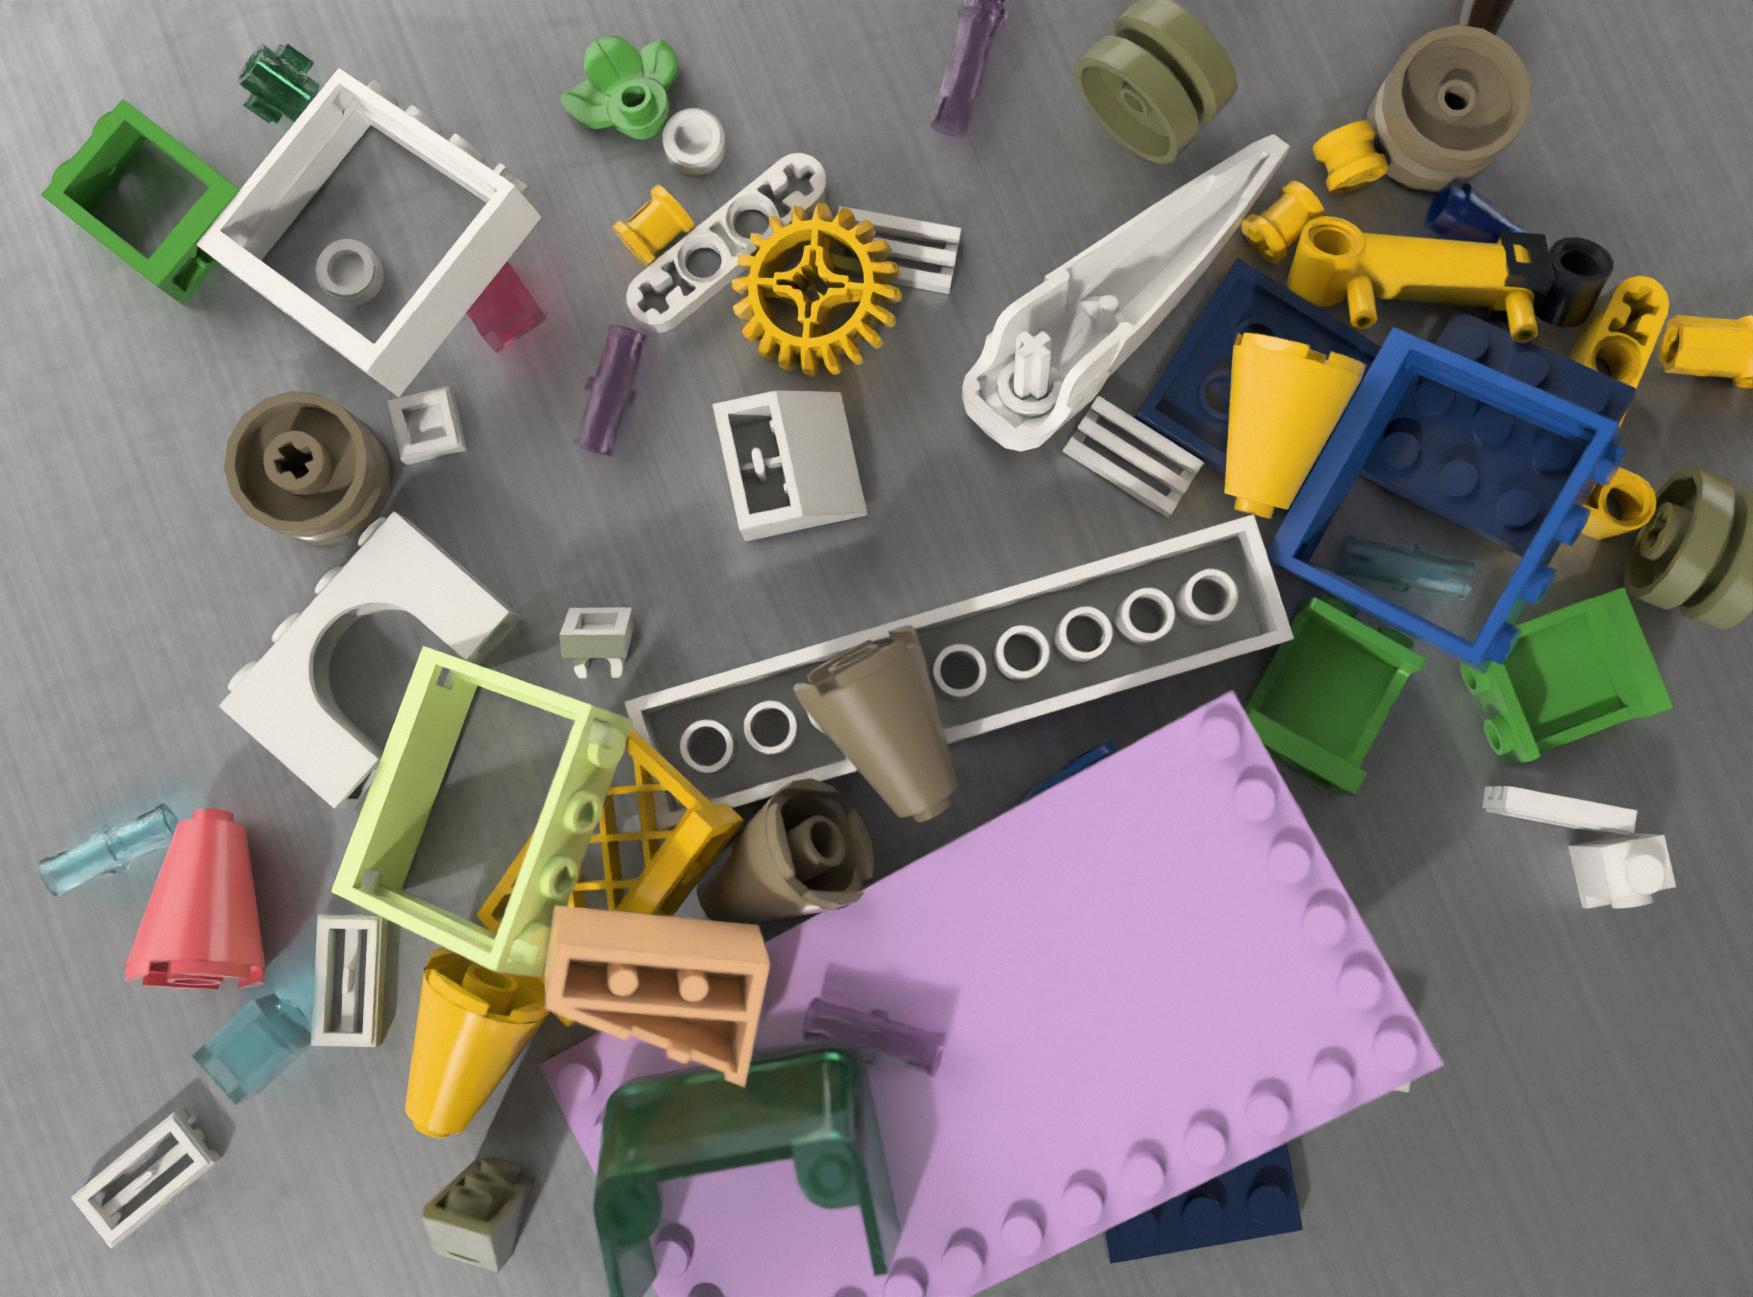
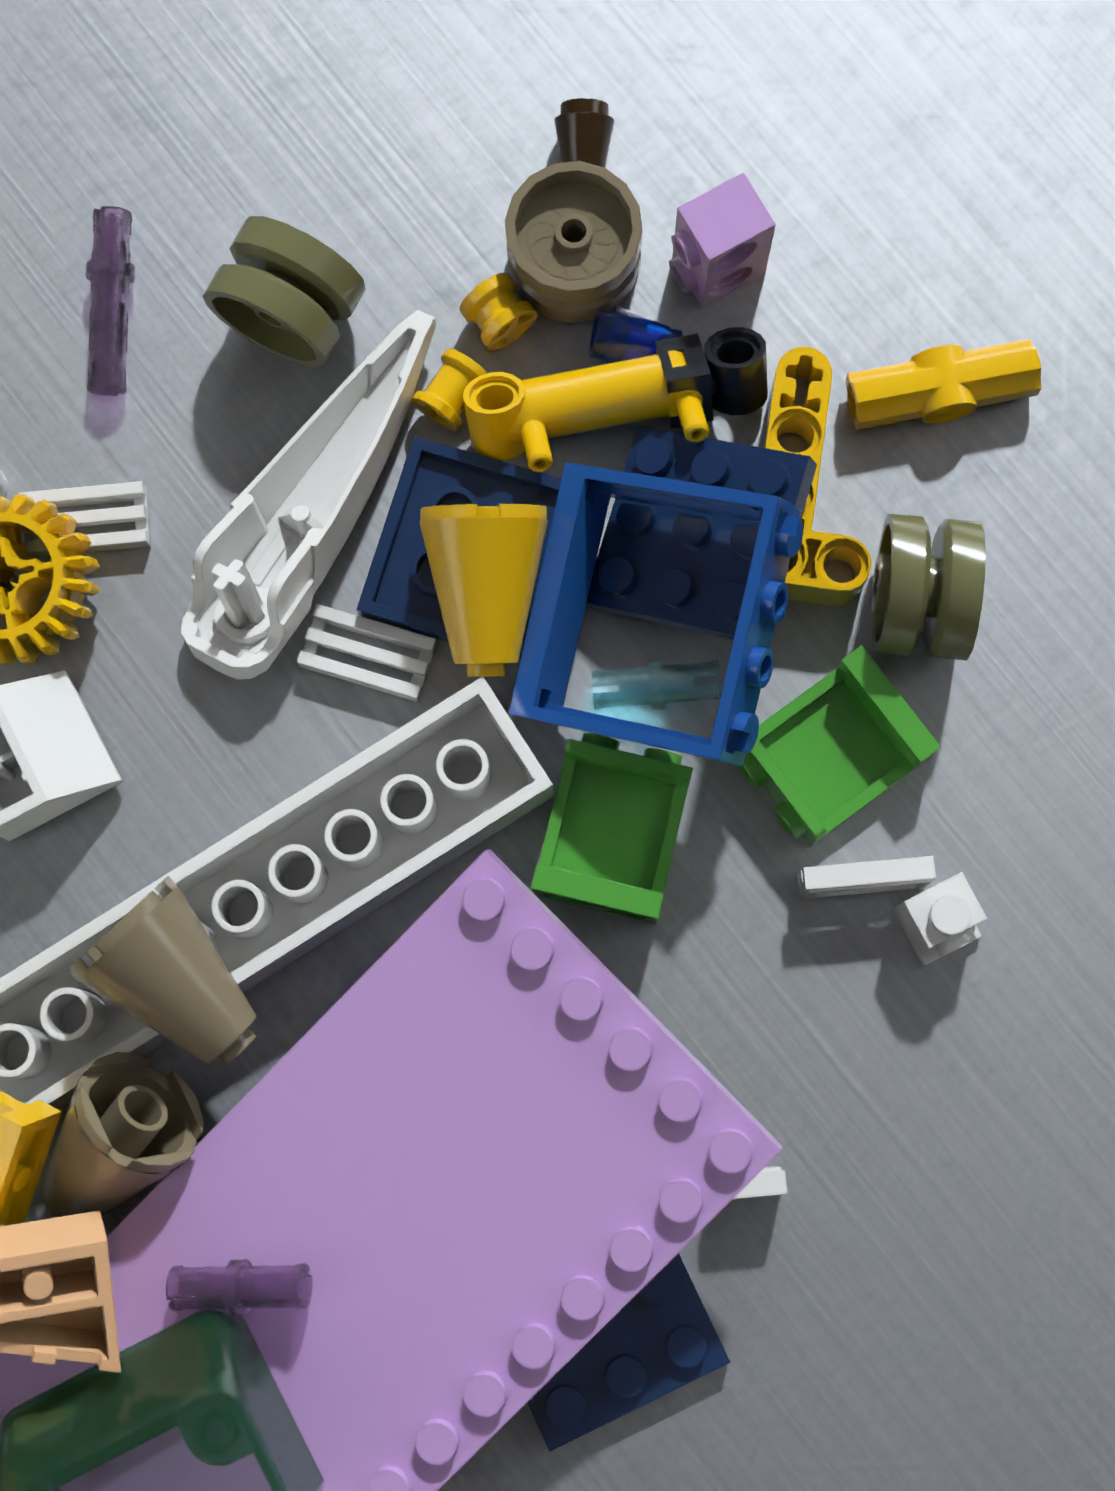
camera: 10 degrees left, 5 degrees down
none -> lavender brick [669,172,776,308]

